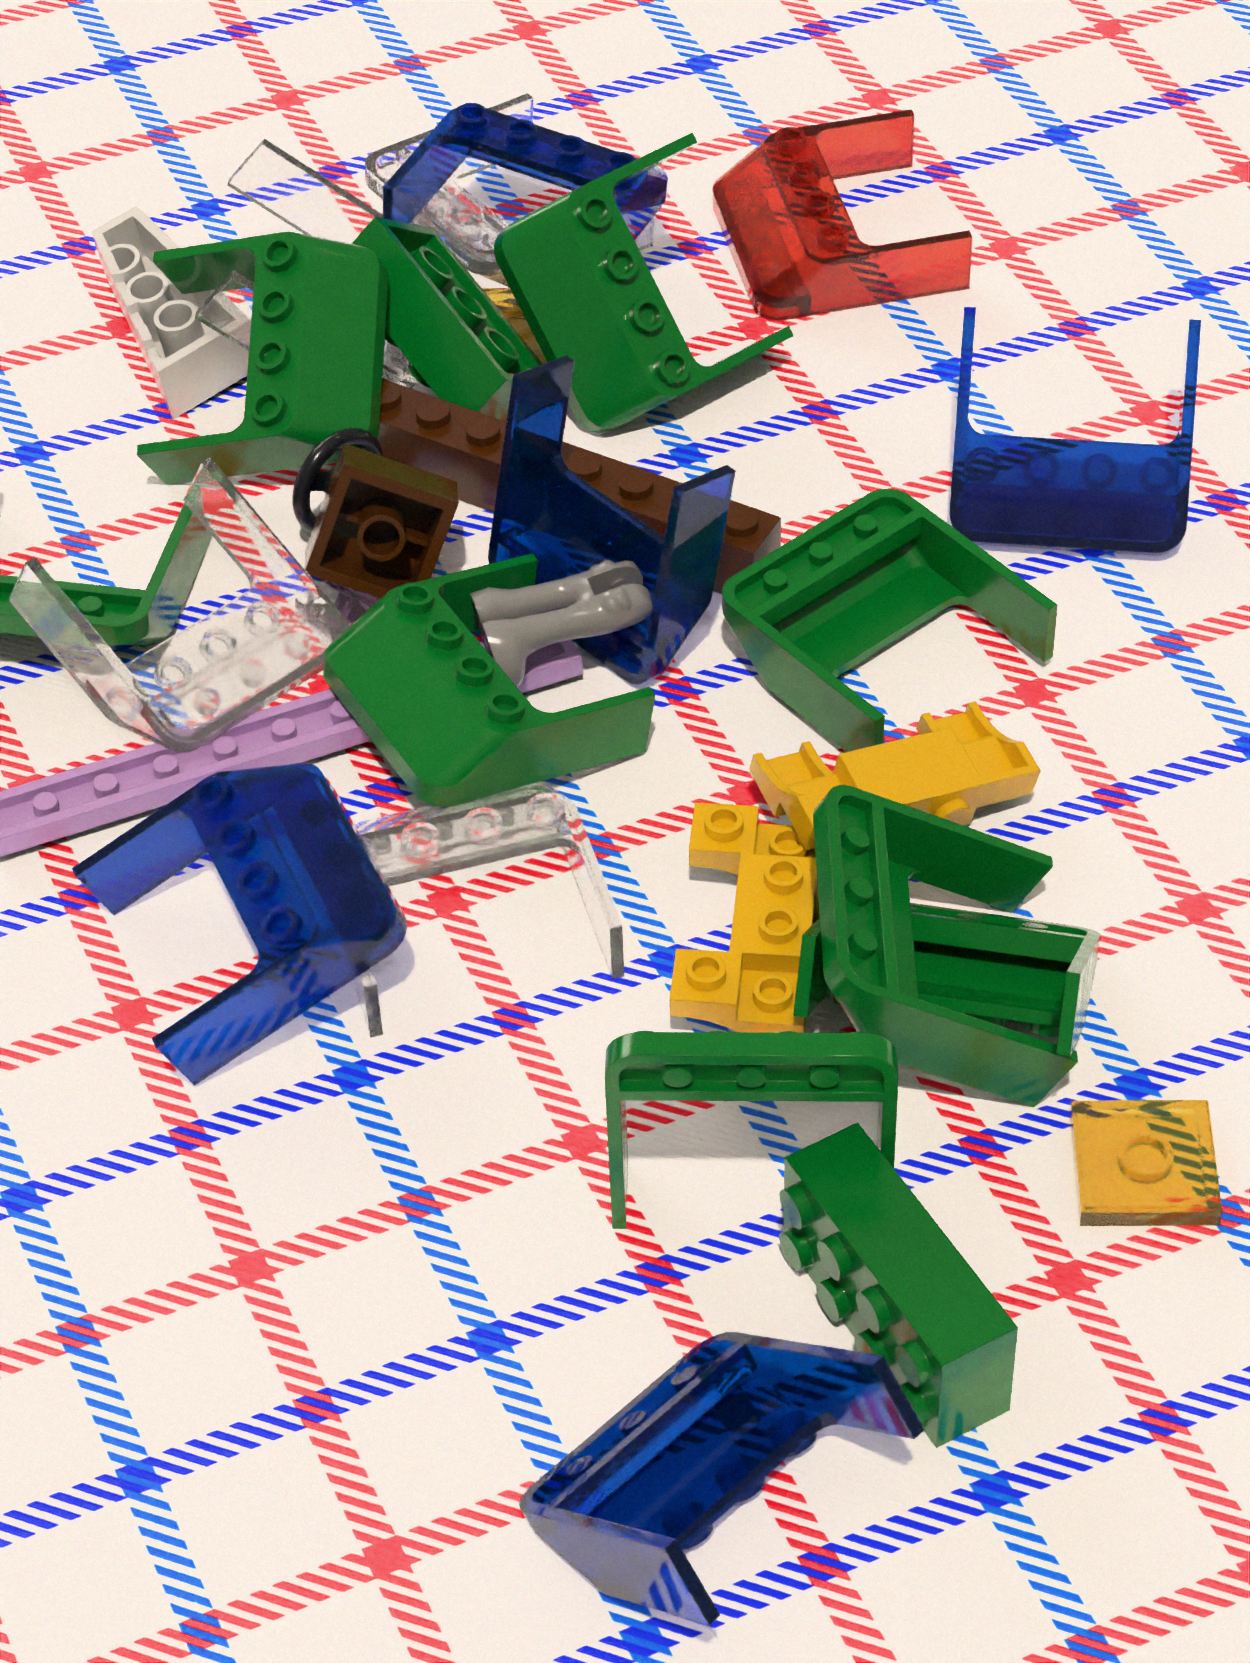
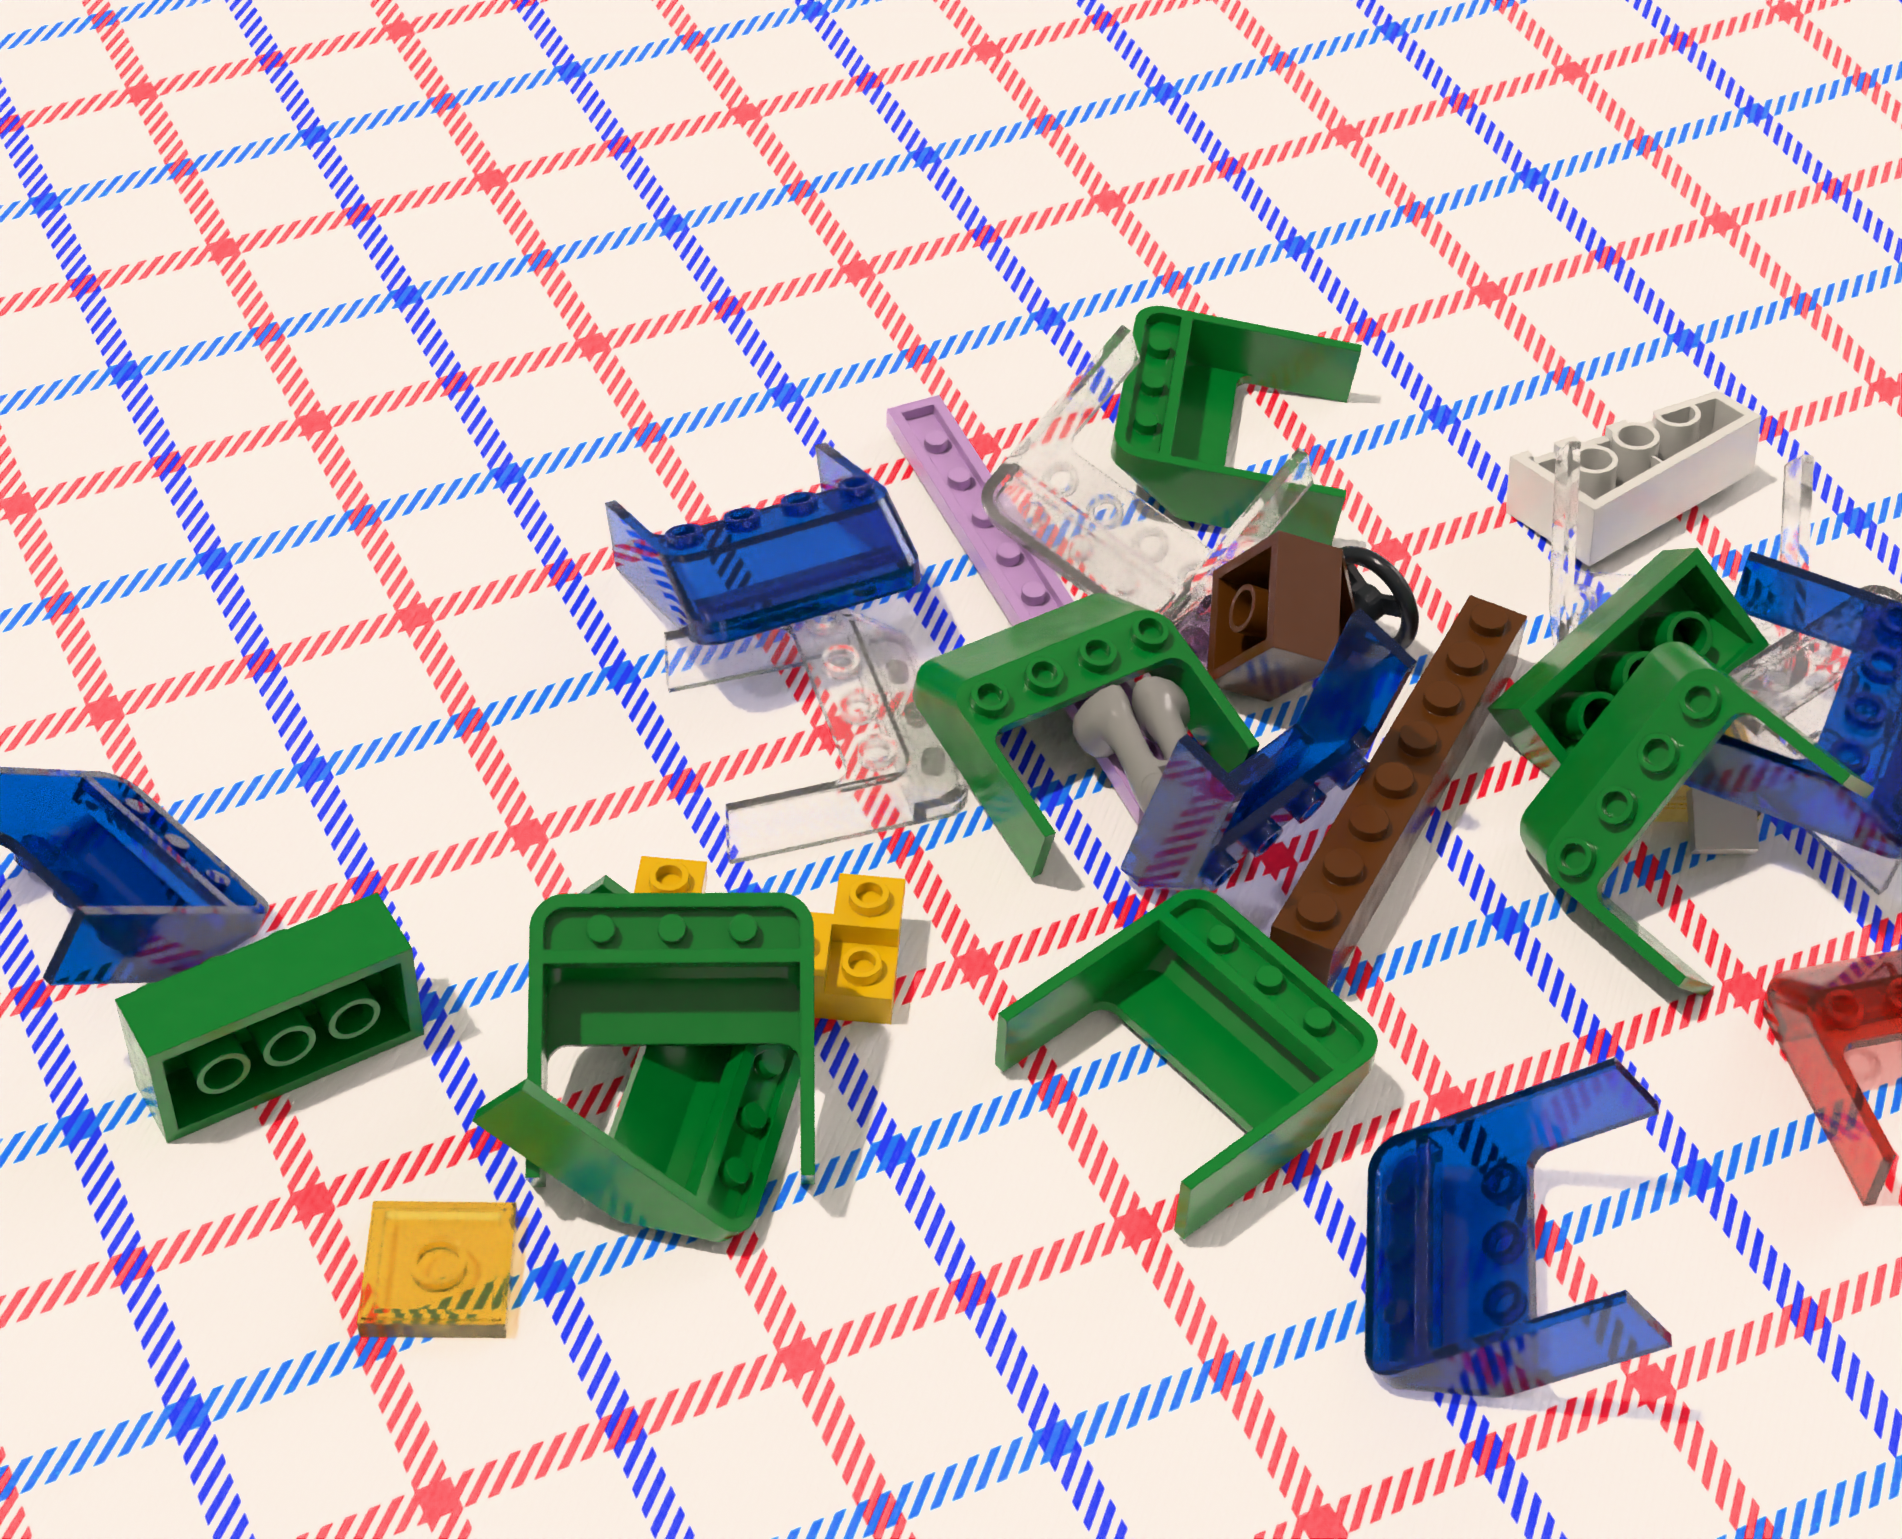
camera: 85 degrees right, 0 degrees up
green windscreen [136,231,388,485] -> none
green windscreen [604,1030,899,1229] -> none
yellow bracket [749,701,1041,850] -> none

